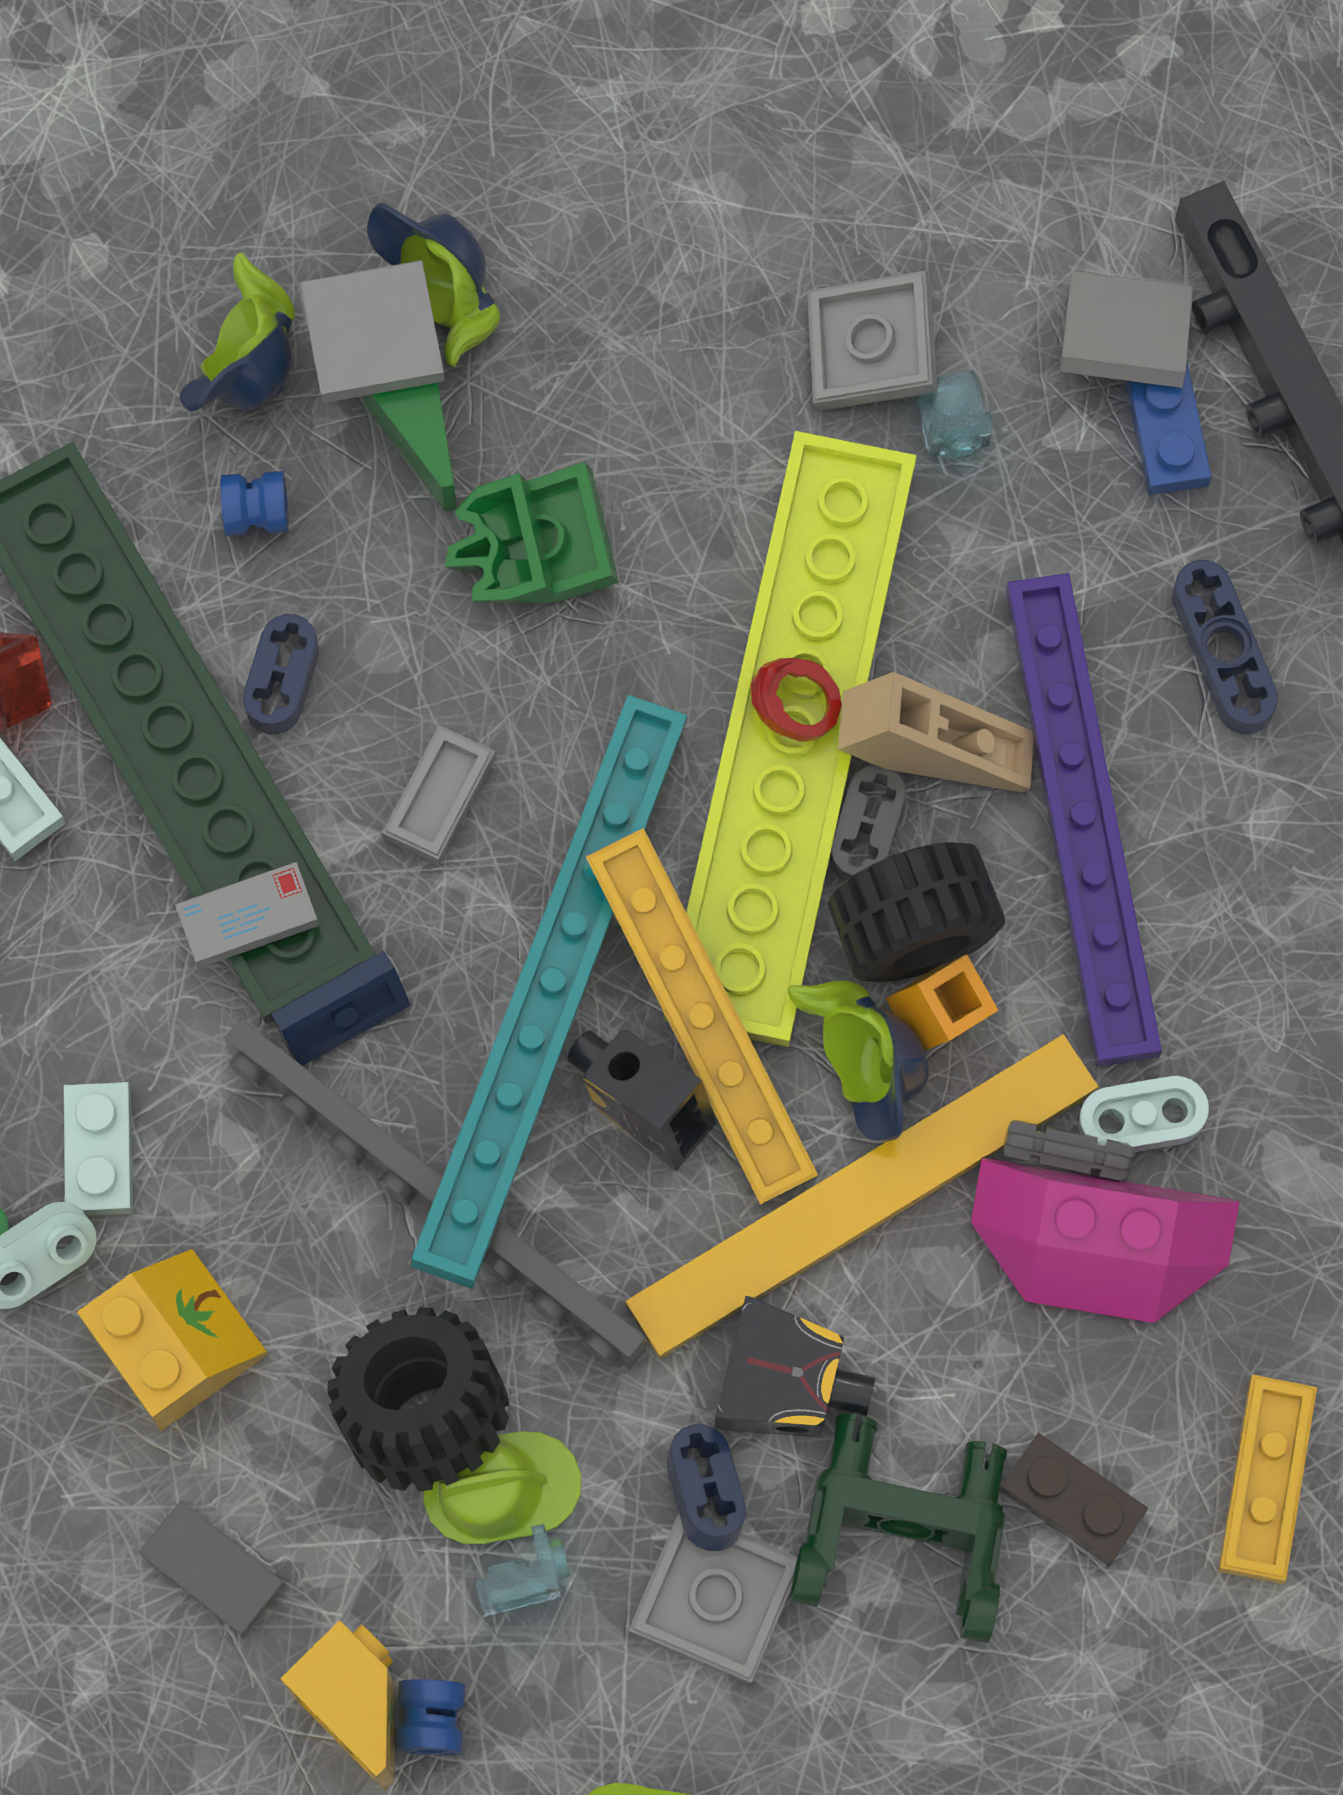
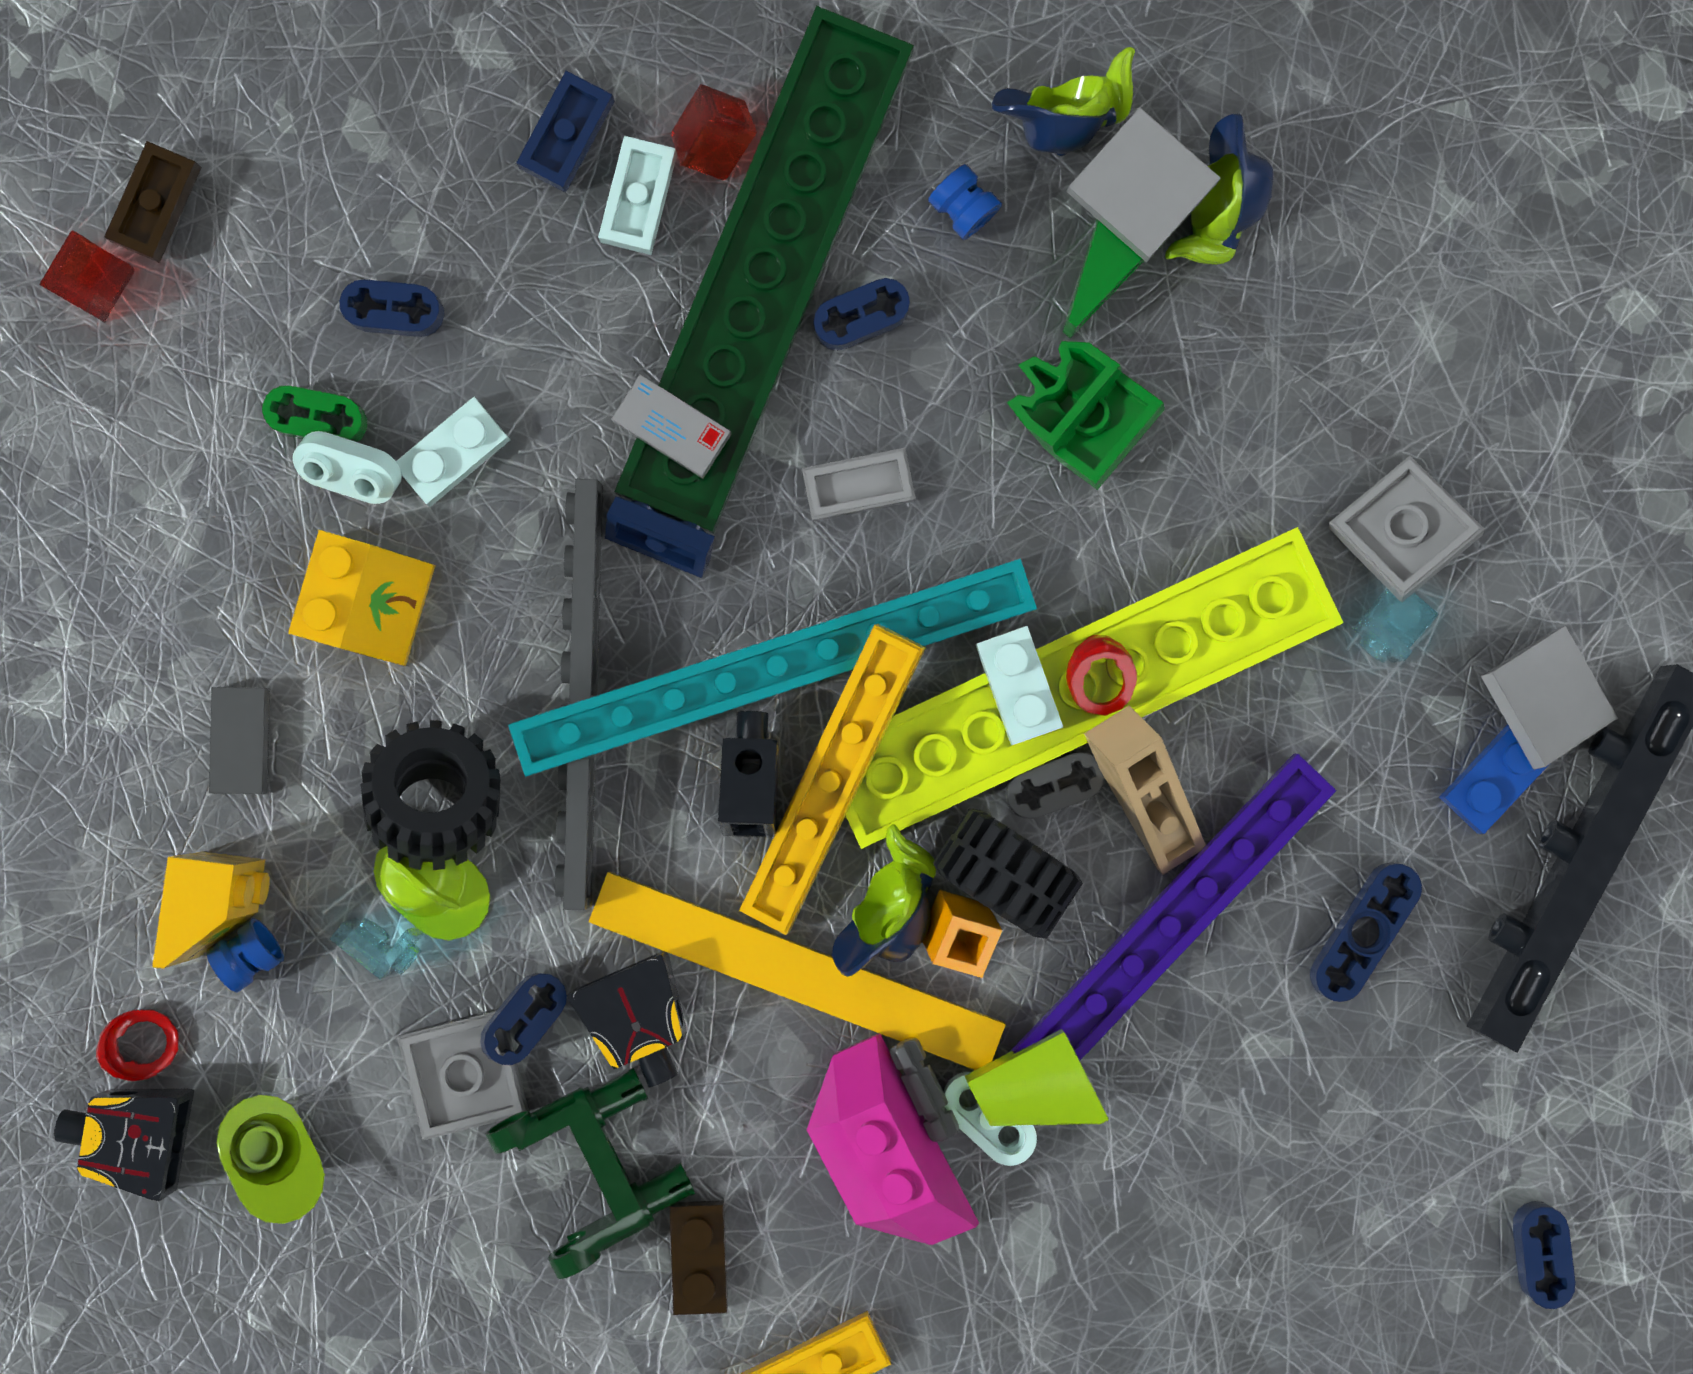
camera: 50 degrees right, 15 degrees up
none -> lime slope [965,1029,1109,1126]
none -> light aqua plate [975,626,1063,745]

